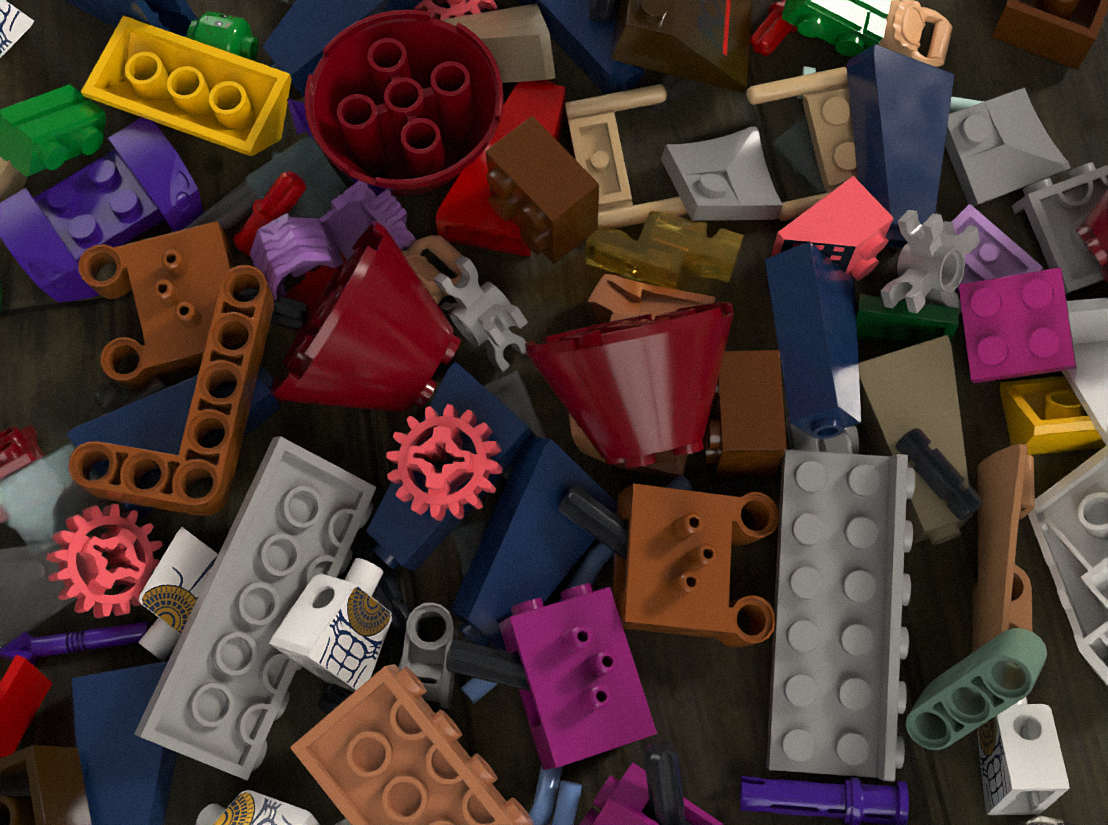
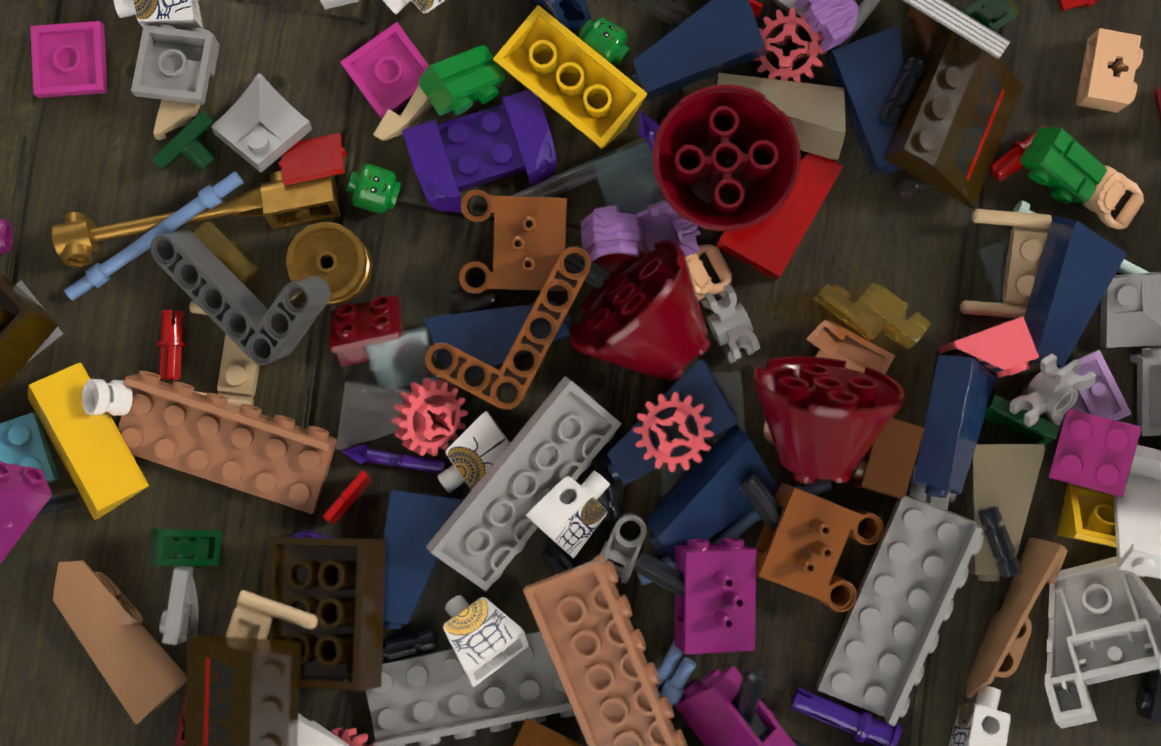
camera: 20 degrees right, 15 degrees up
red axle [233,171,306,256] -> none
reddish brown brick [485,116,599,264] -> none
tan plate [565,84,688,232] -> none
light grey plate [661,127,783,221] -> none
sand green beam [905,628,1047,750] -> none

